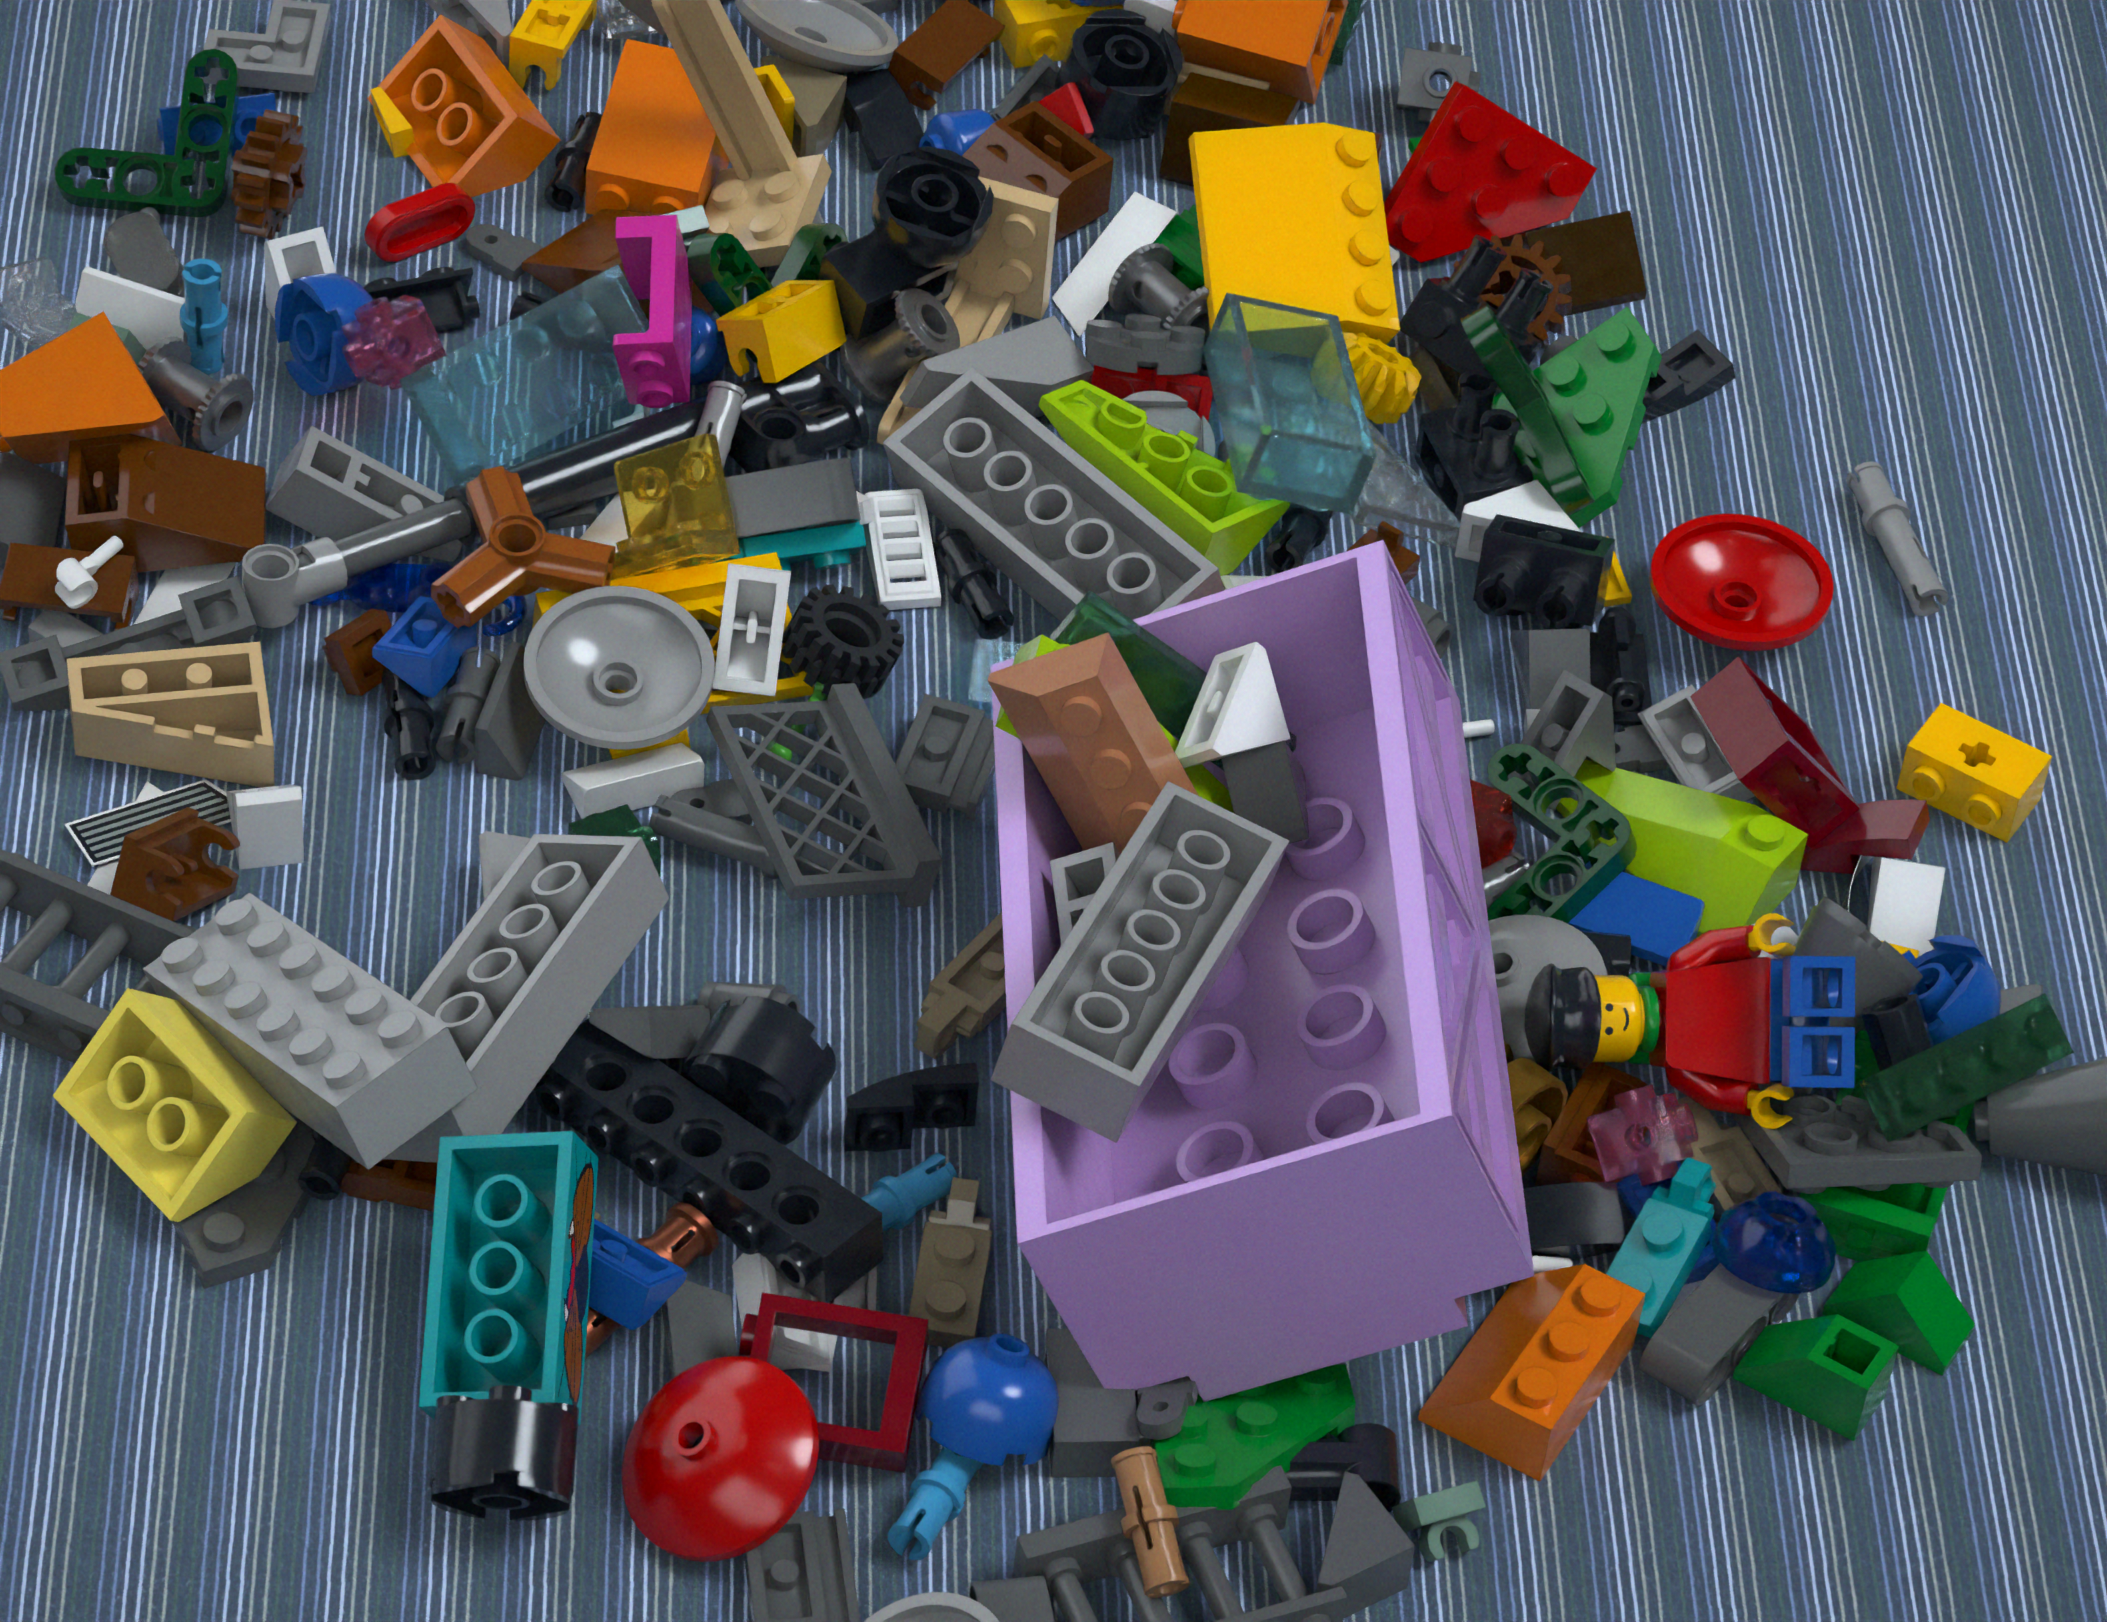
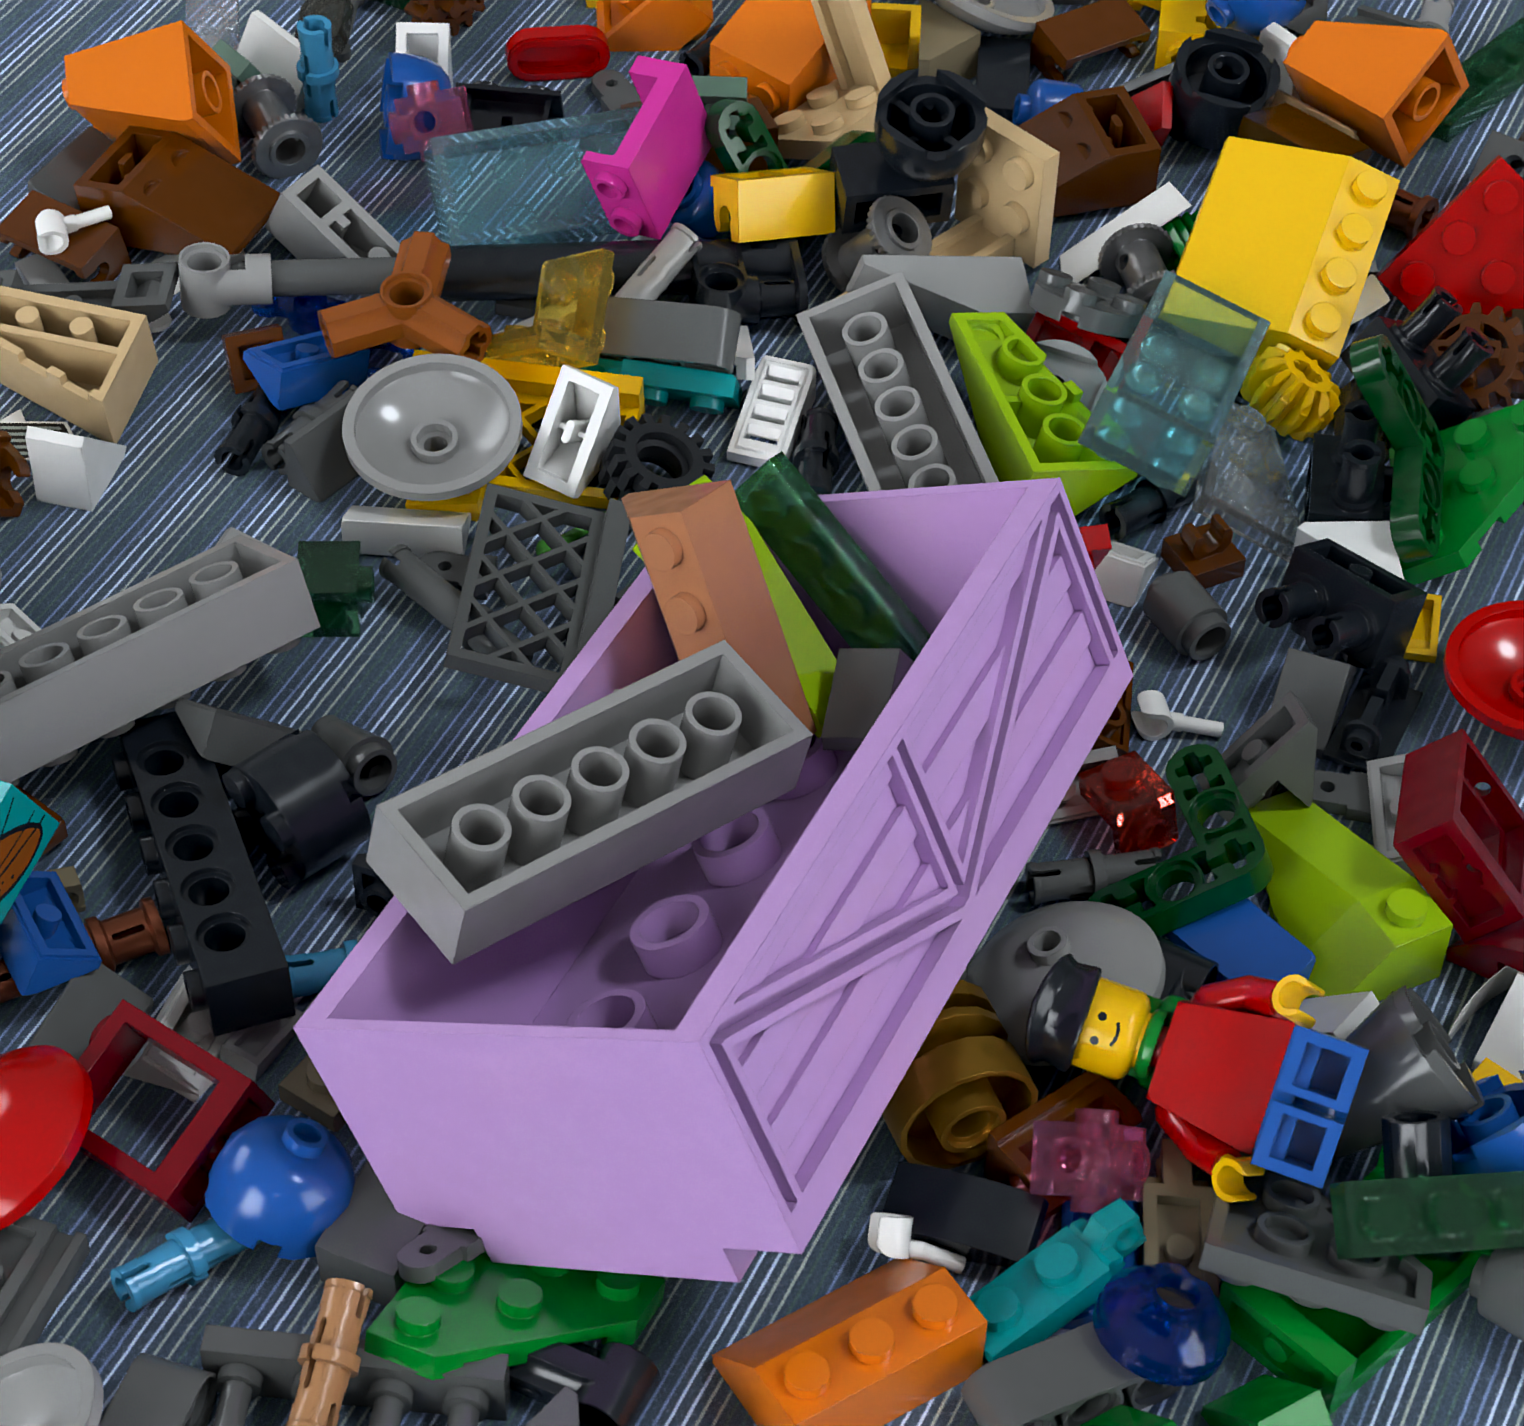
camera: 30 degrees right, 0 degrees up
white slope [1175,642,1290,768] -> none

